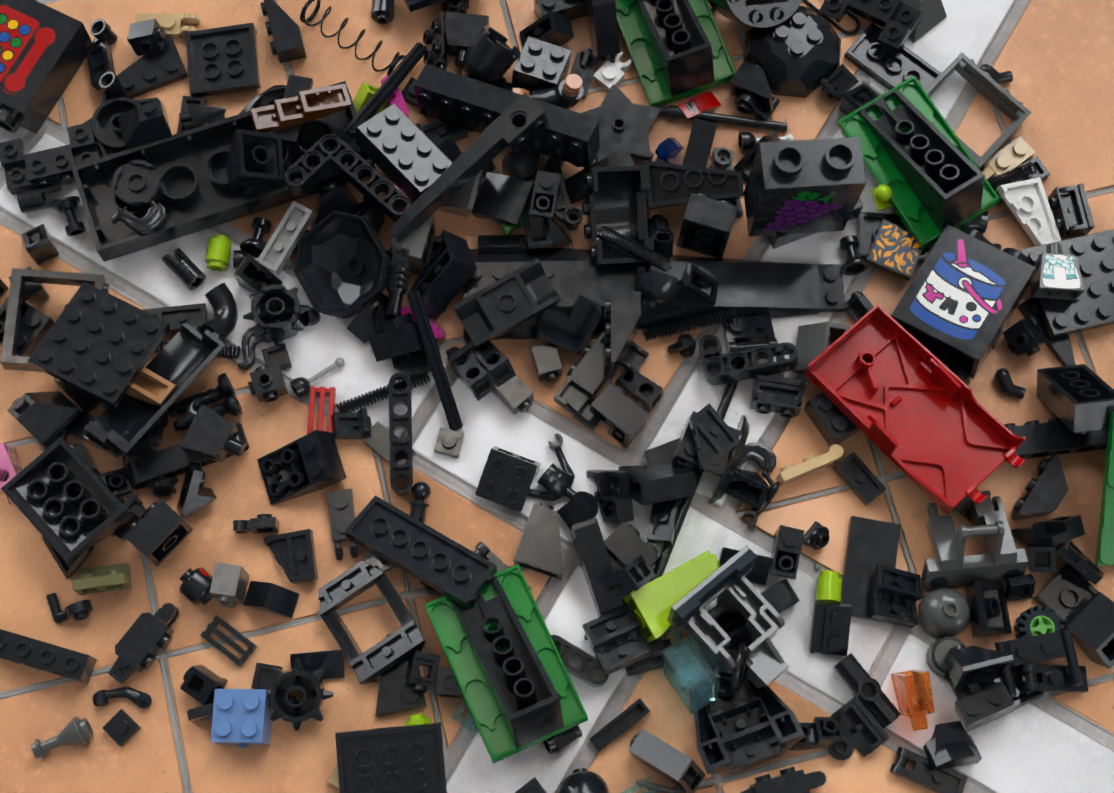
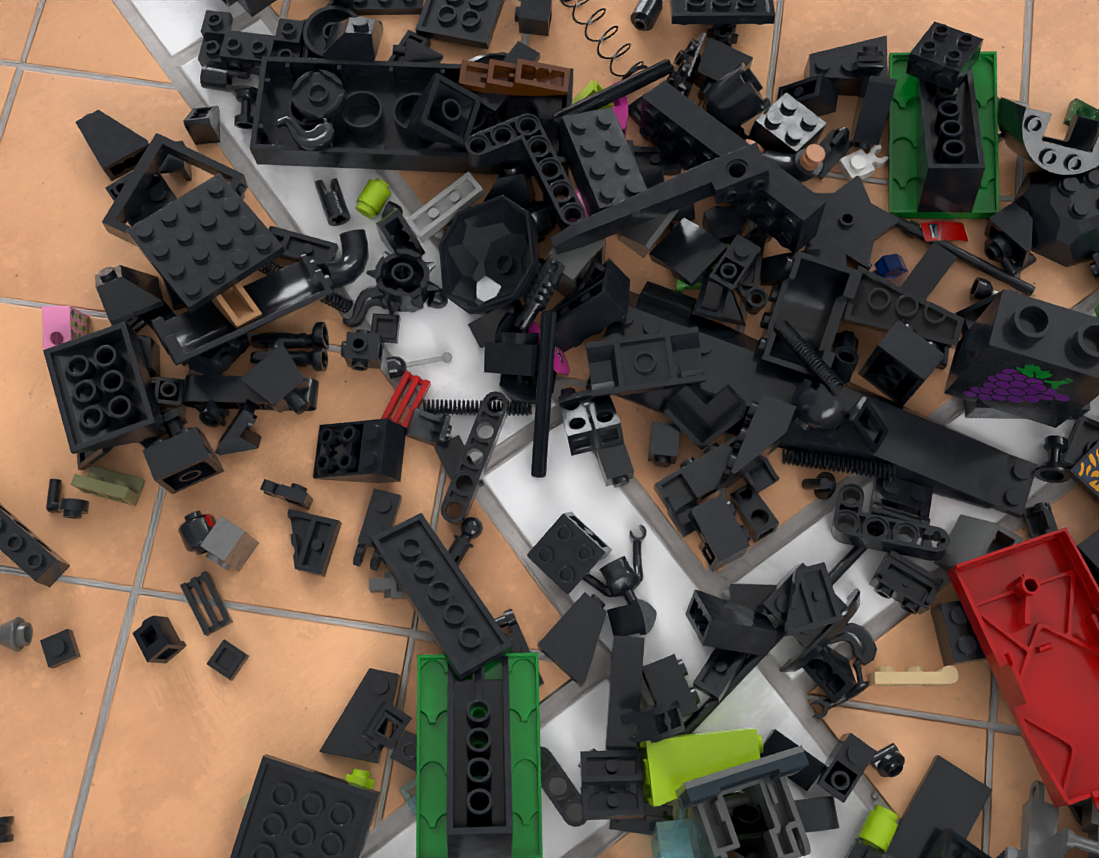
camera: 30 degrees right, 0 degrees up
black piece [93,687,152,709] -> none
black hinge [108,603,180,684] -> none
black tile [187,703,213,723] -> none
medium blue brick [211,689,273,748] -> none
black piece [240,217,272,258] -> none
black slope [243,581,300,619] -> none
black brick [267,658,333,731] -> none
black slope [290,650,345,680] -> none
black wedge [317,561,426,685] -> none
plate [434,427,464,458] -> none
black slope [586,470,634,524] -> none
dark grey plate [710,147,735,171] -> none
black plate [834,451,886,506] -> none

